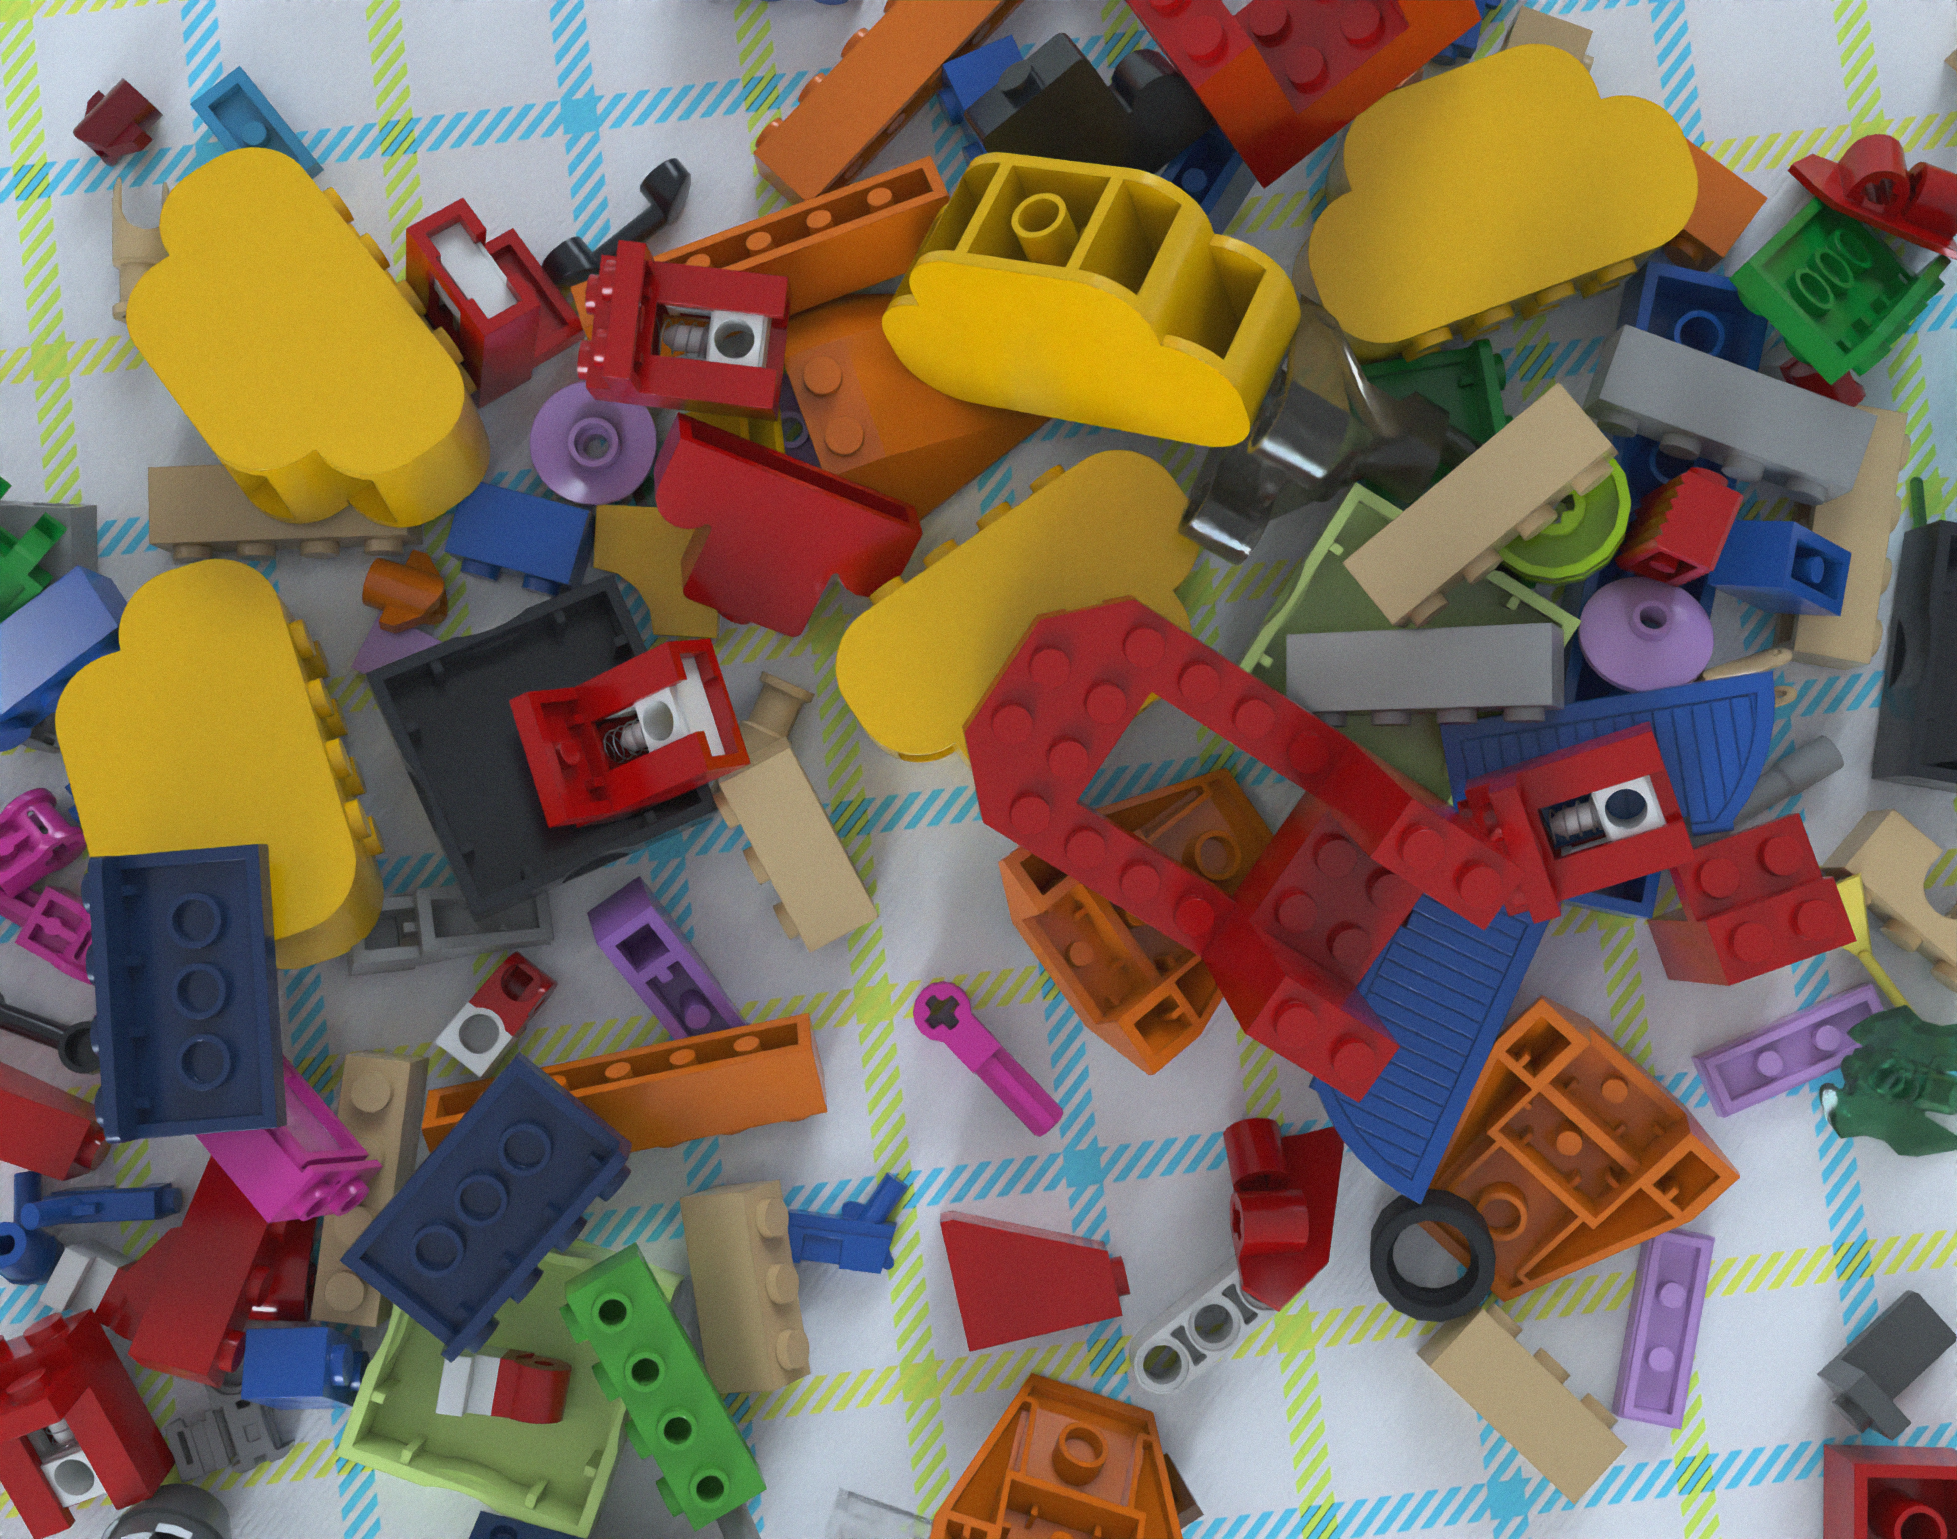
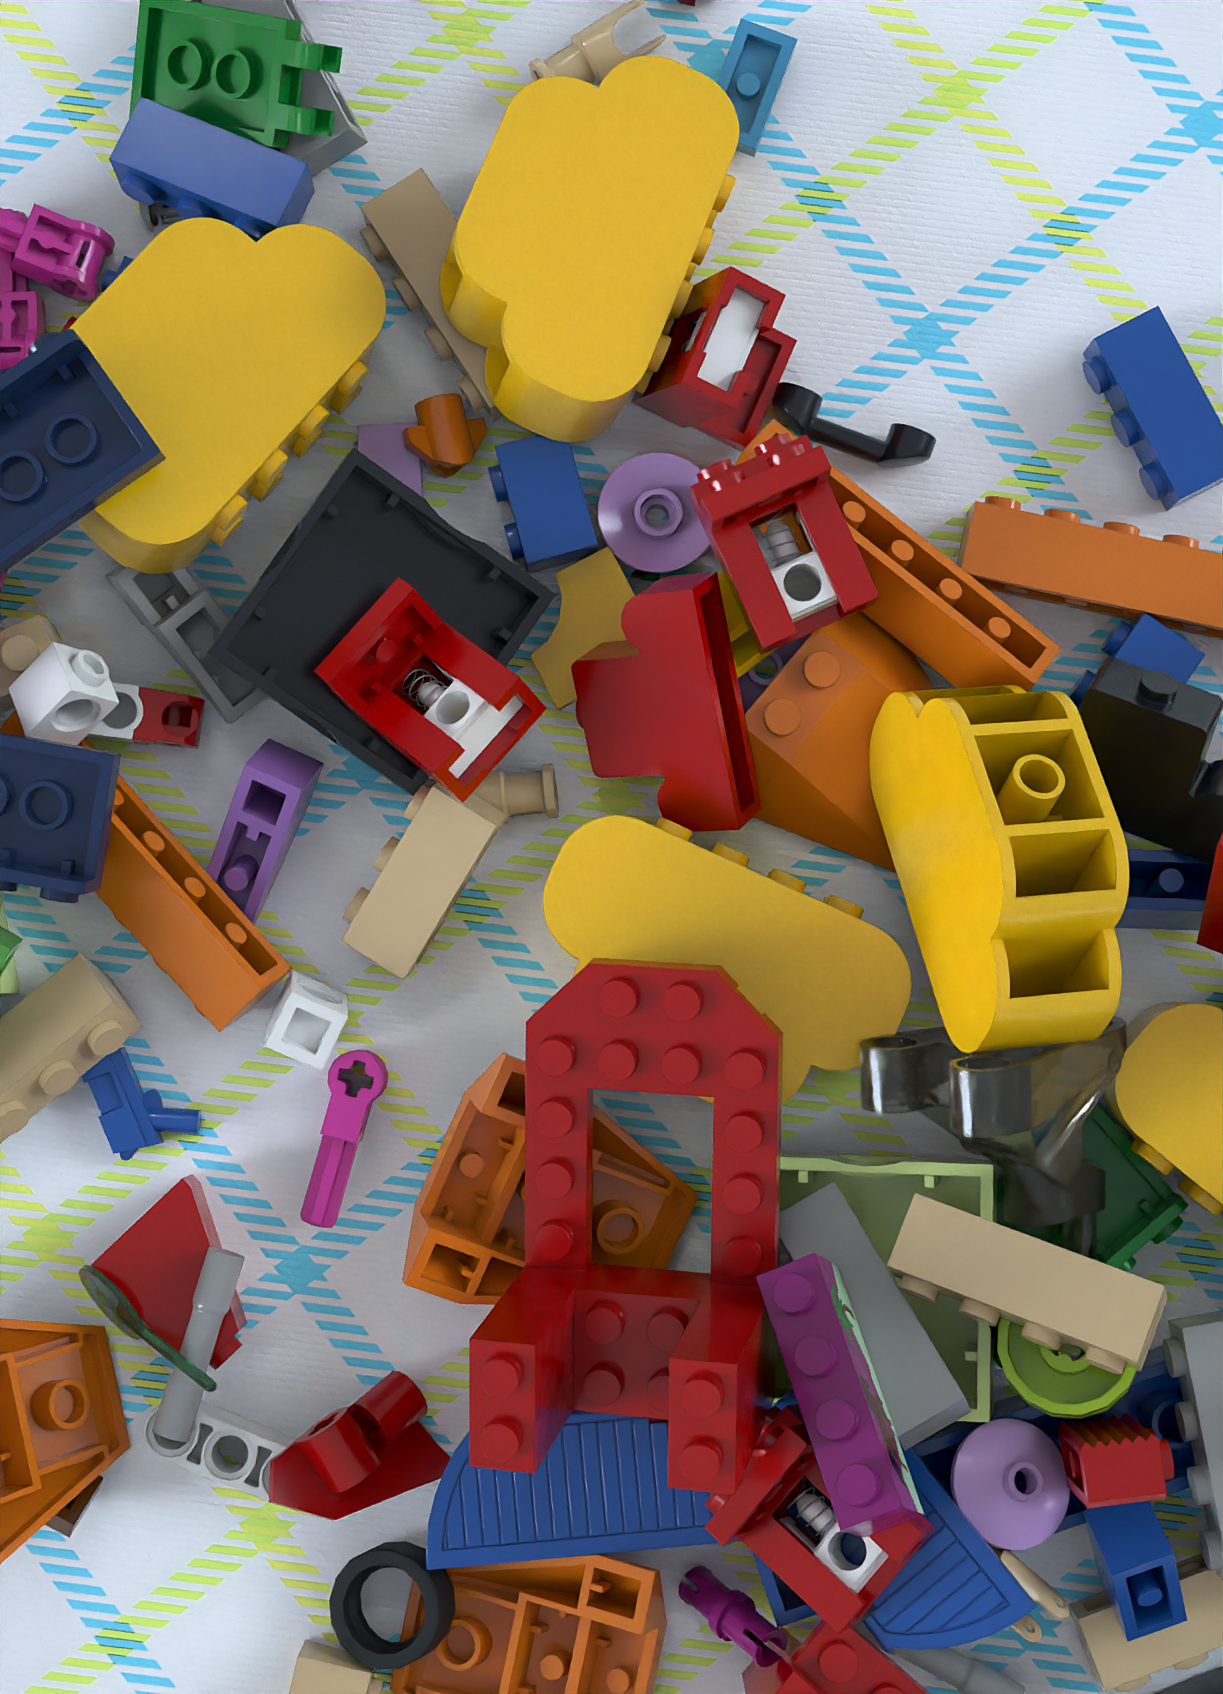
camera: 65 degrees right, 0 degrees up
none -> white brick [8,642,119,745]
none -> clear green piece [79,1265,217,1392]
none -> light grey piece [152,1247,245,1442]
none -> white brick [265,970,348,1071]
none -> magenta pin [678,1565,788,1667]
none -> magenta brick [756,1252,924,1538]

